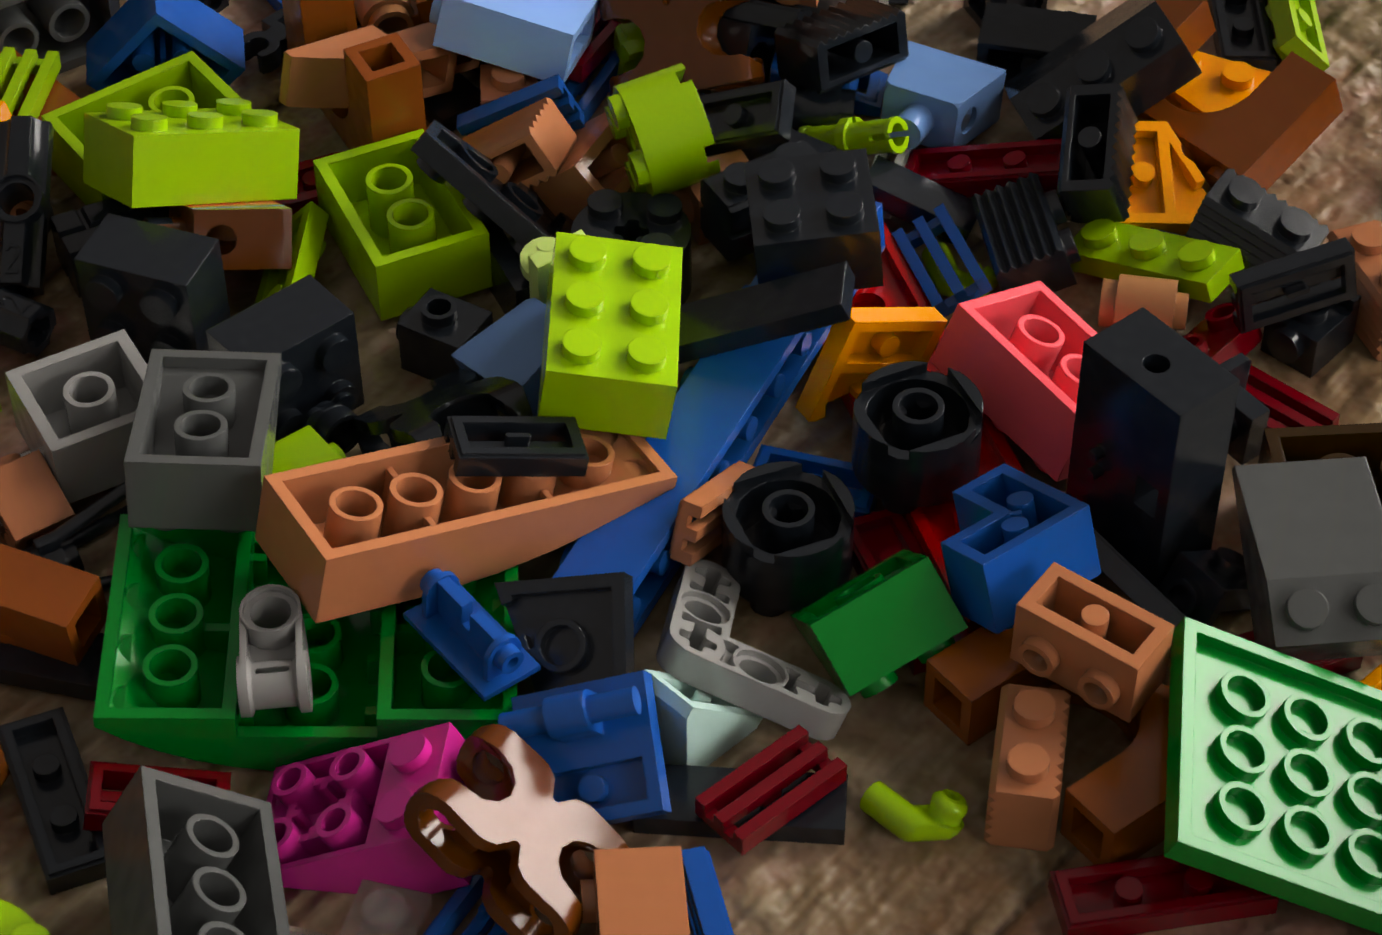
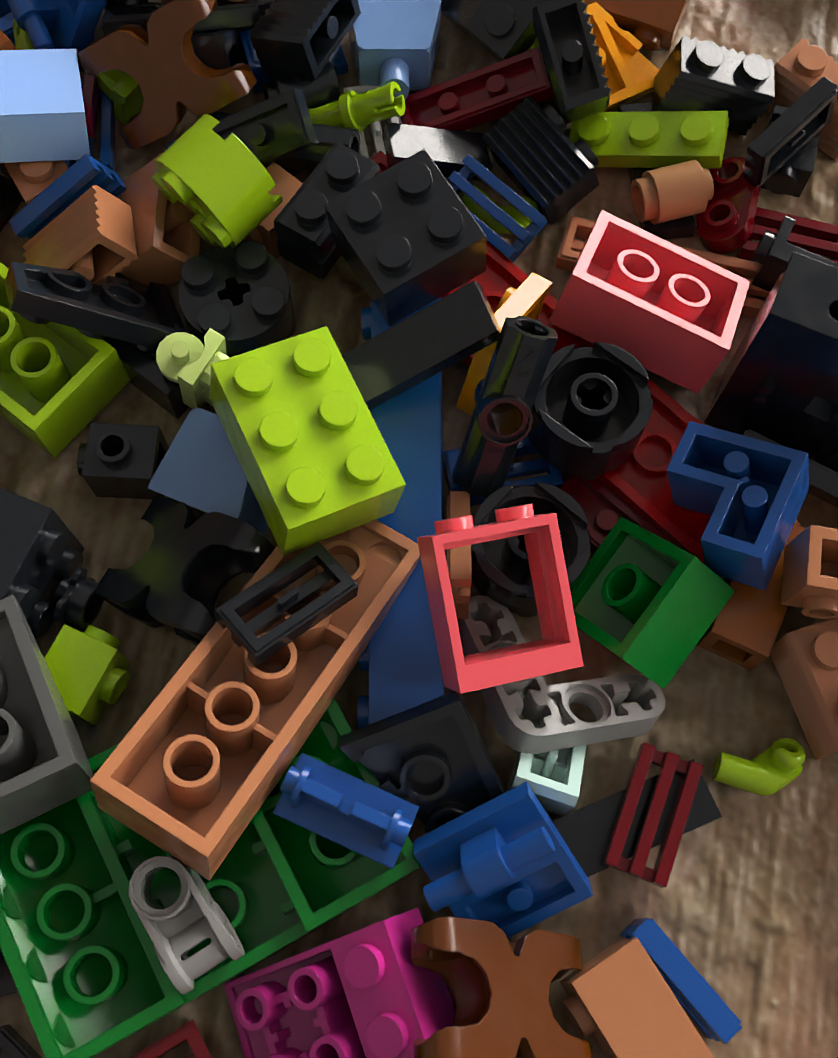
camera: 30 degrees left, 25 degrees up
none -> coral window [417,504,584,694]
none -> black piece [452,315,558,498]

